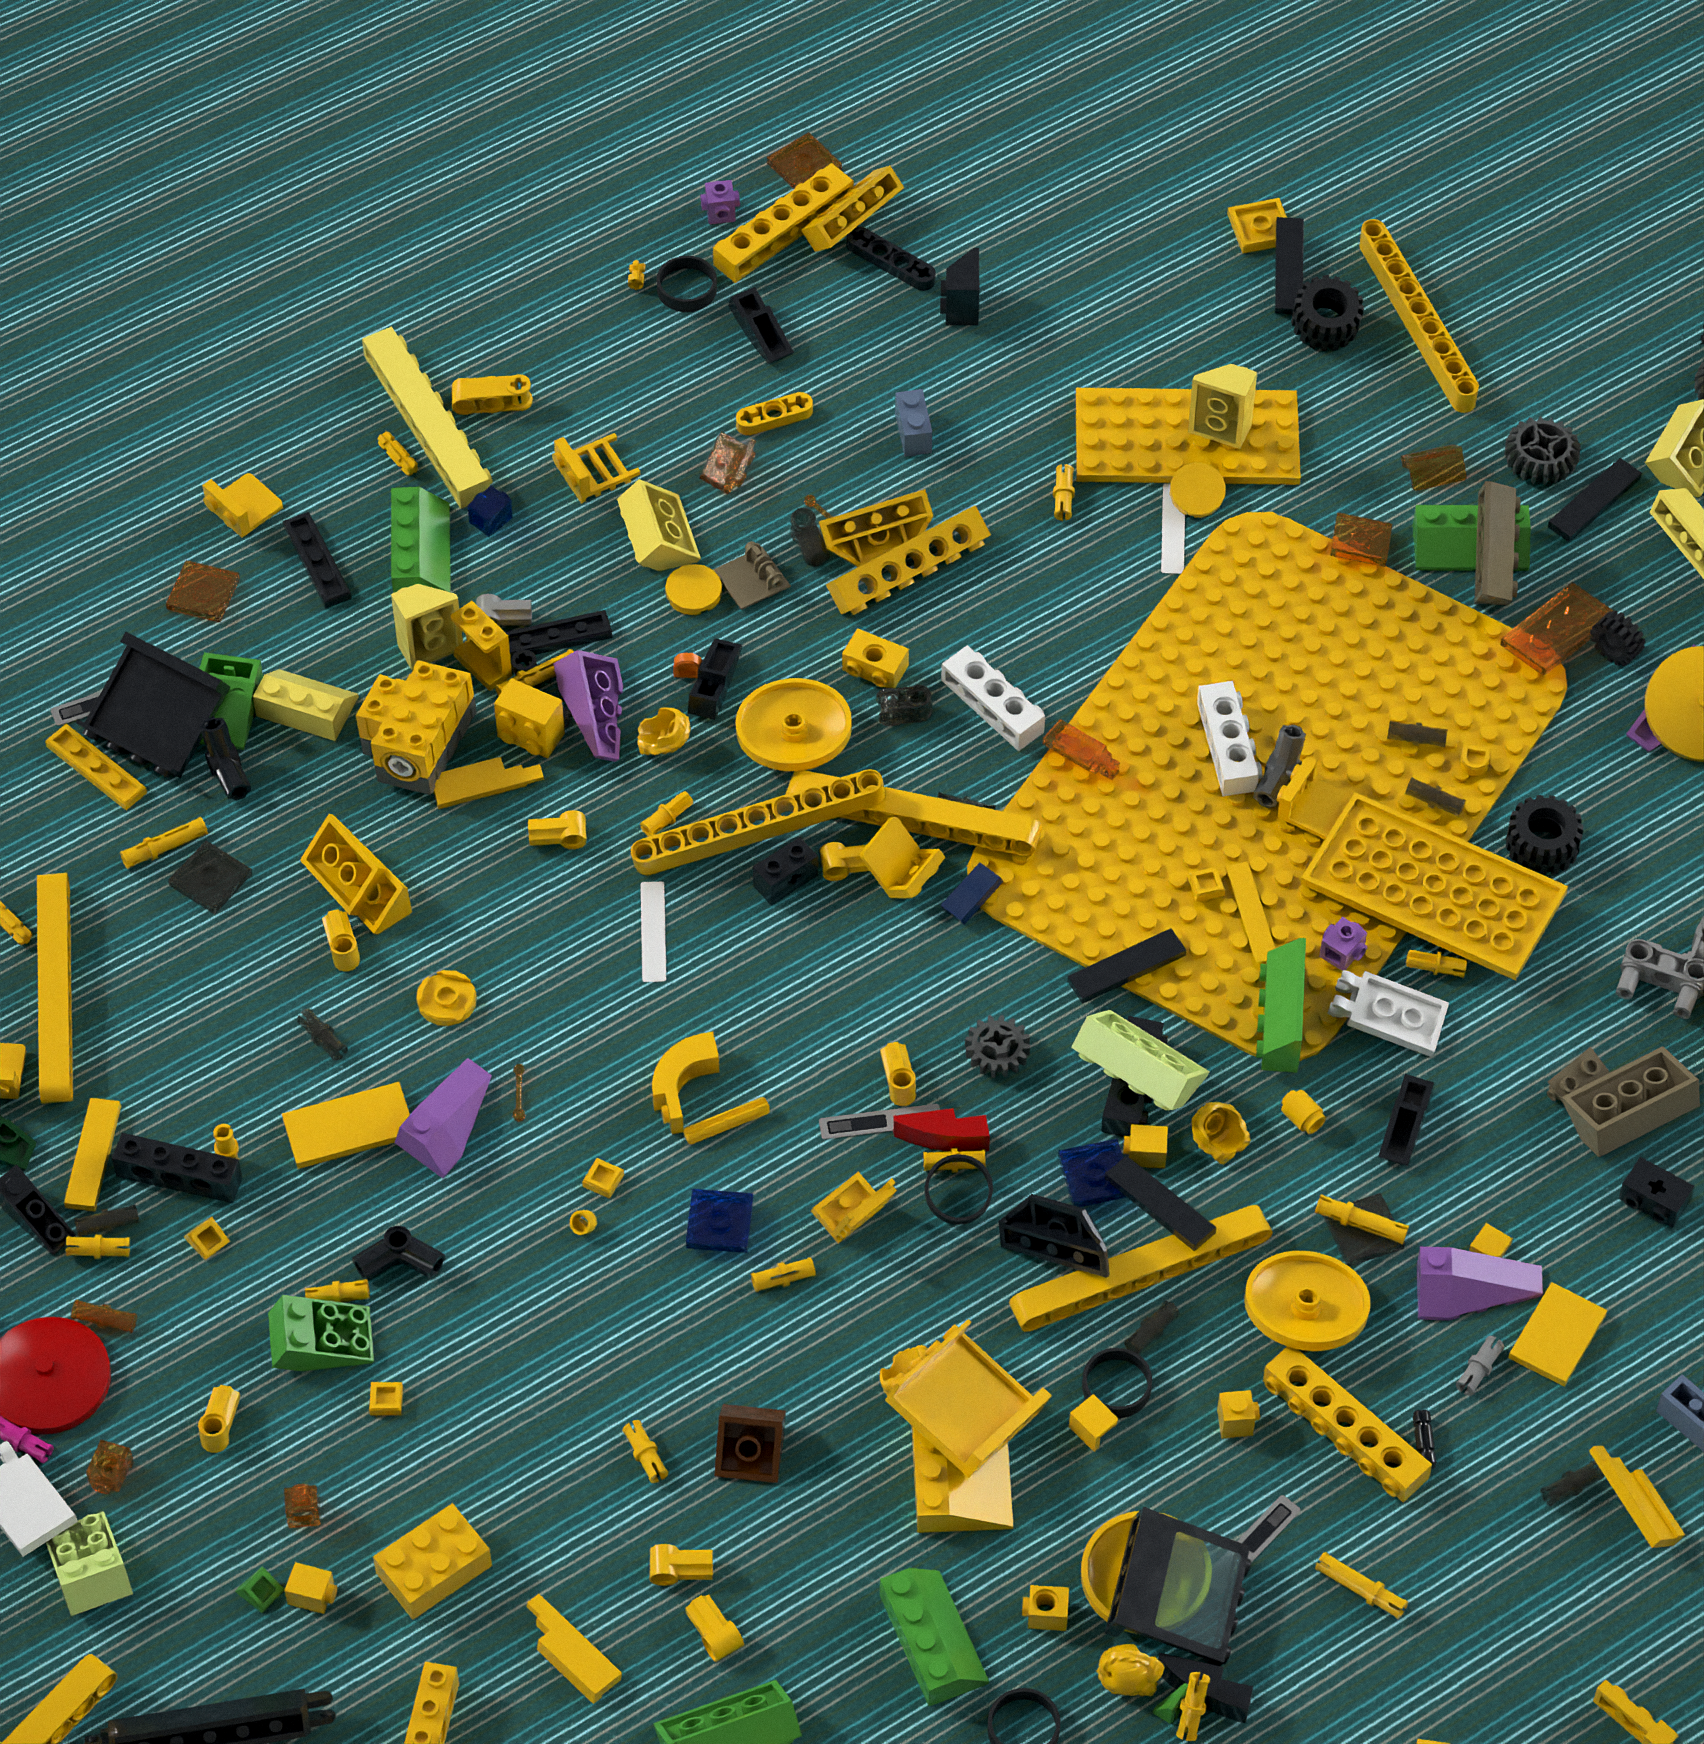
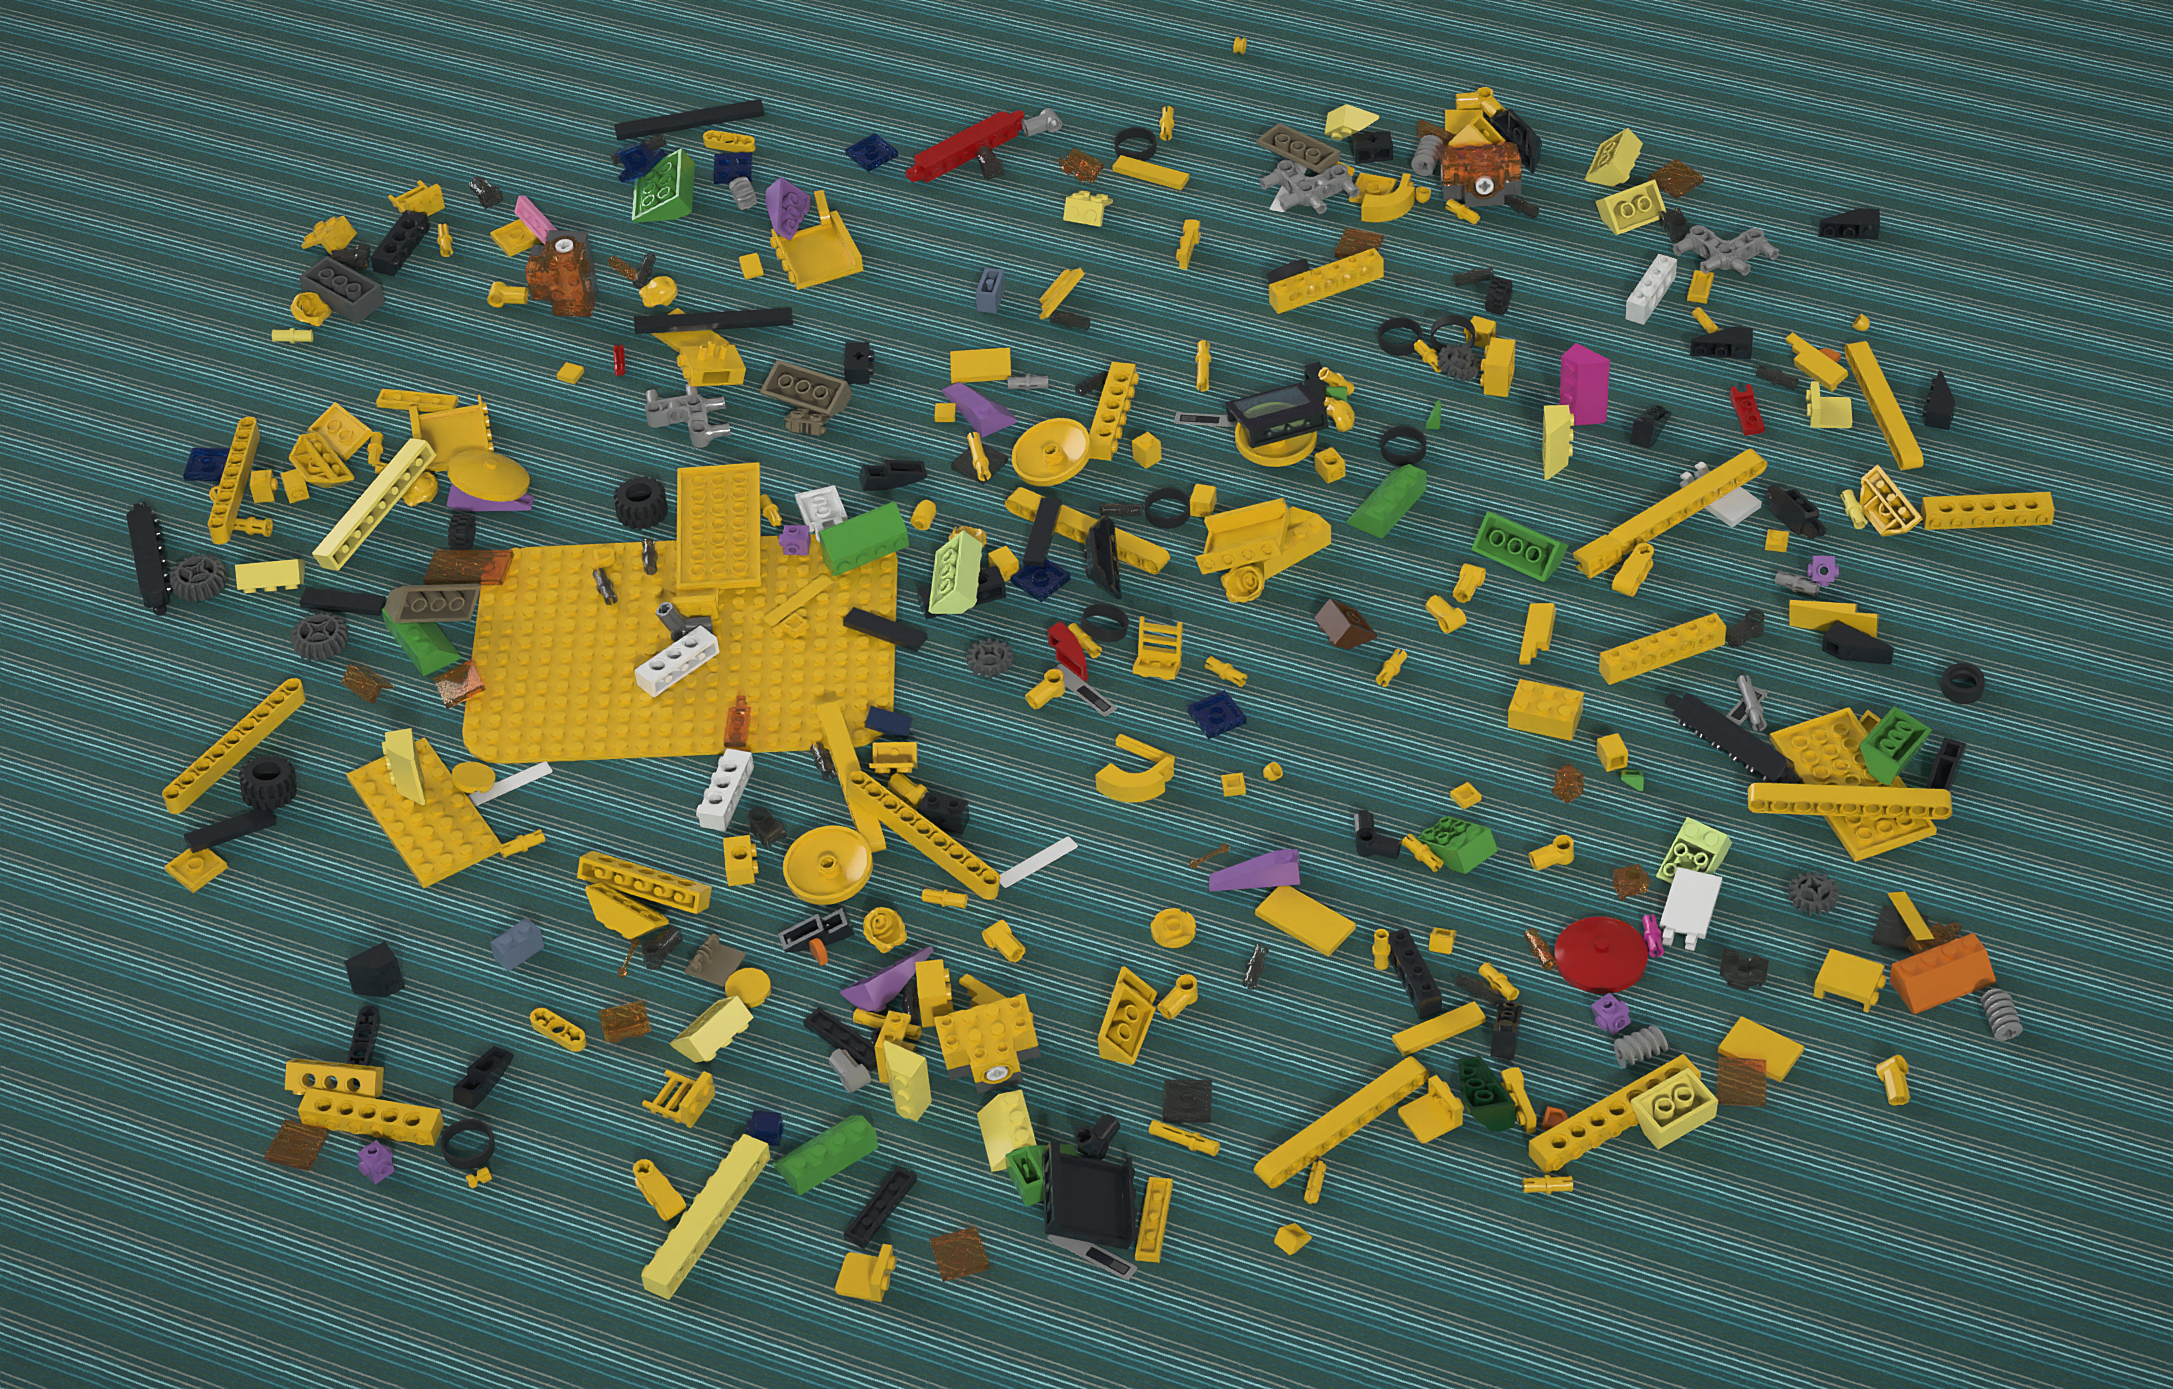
camera: 120 degrees left, 10 degrees down
yellow axle [377,431,418,476] -> none

